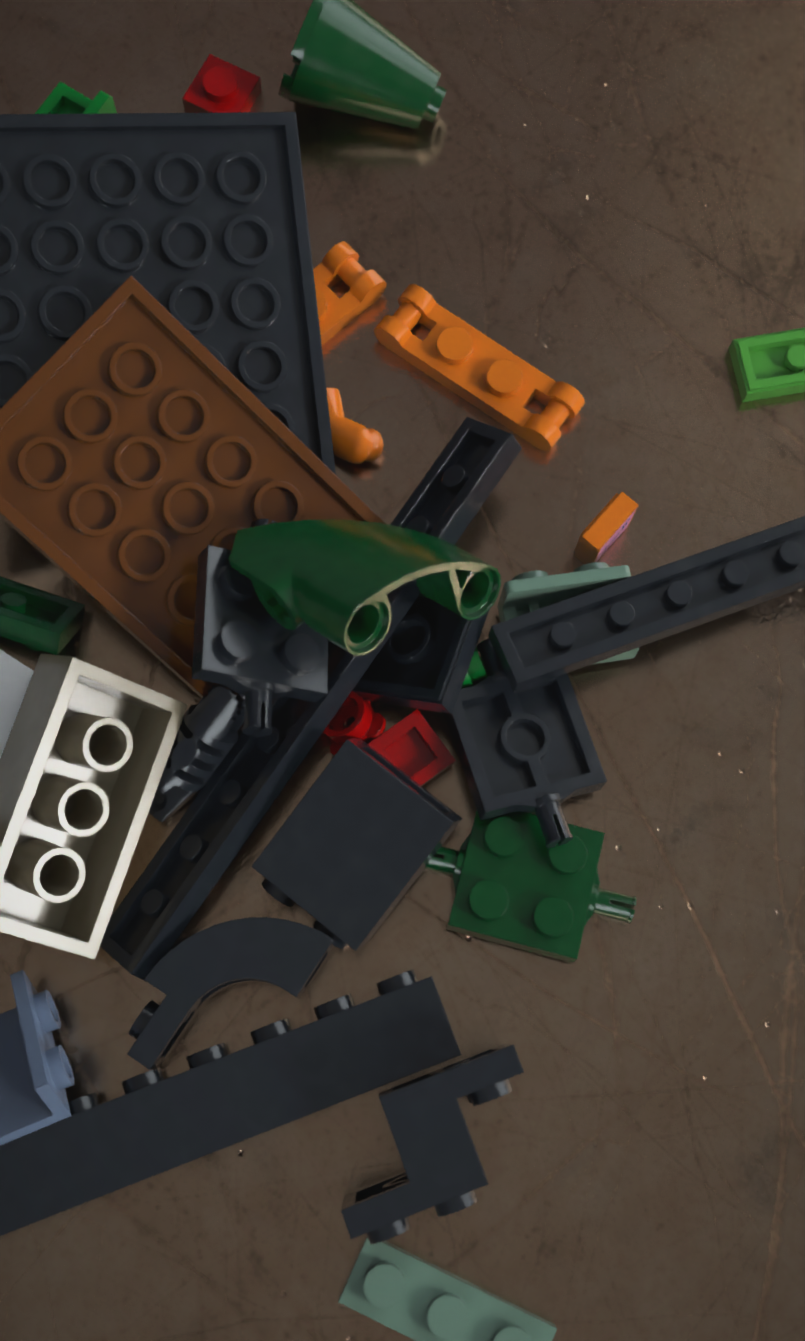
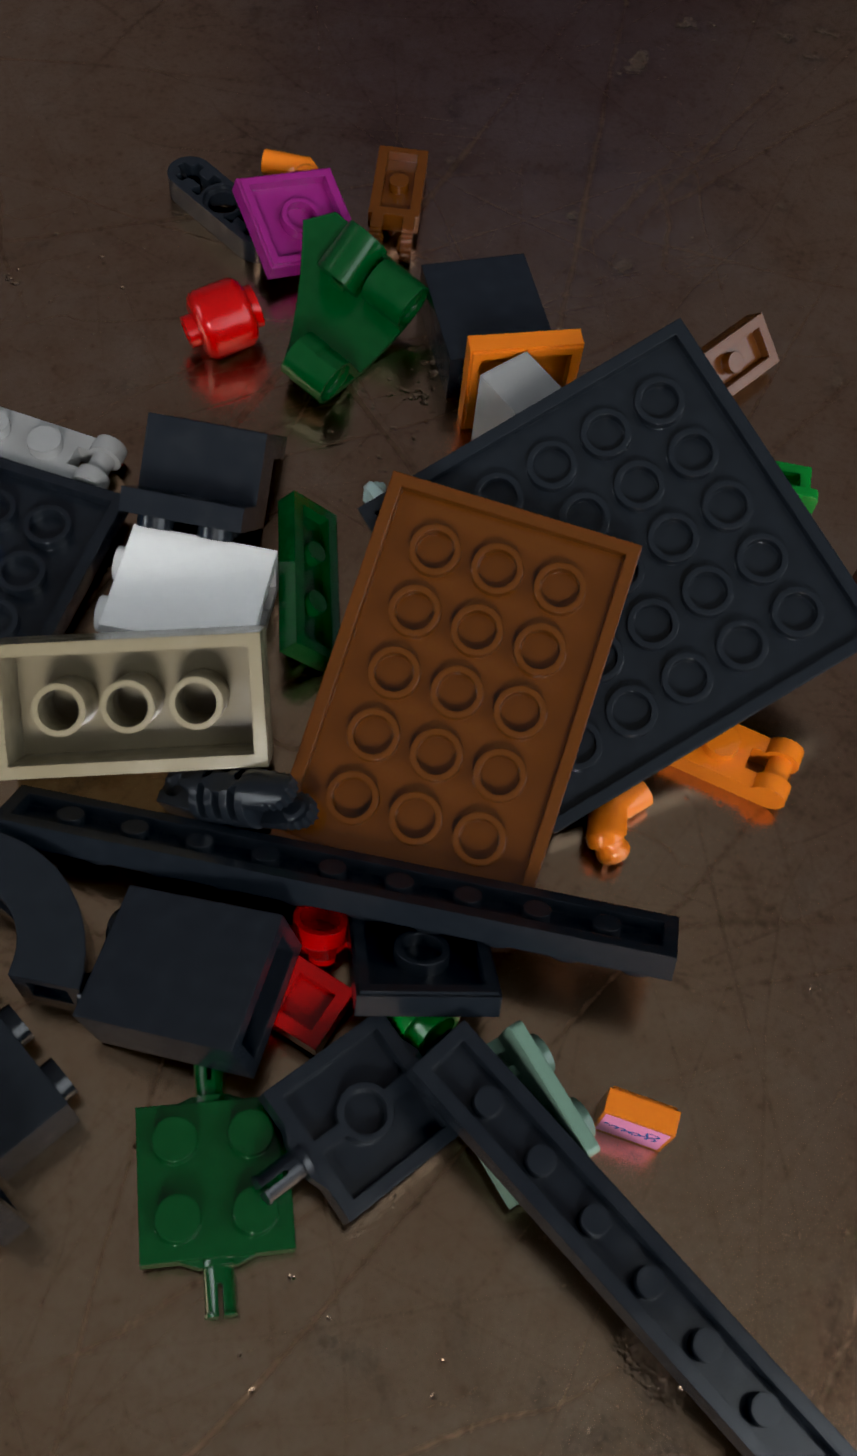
camera: 65 degrees right, 15 degrees down
black plate [192,519,328,737] -> none
dark green panel [229,519,501,656] -> none
orange plate [373,284,585,451] -> none

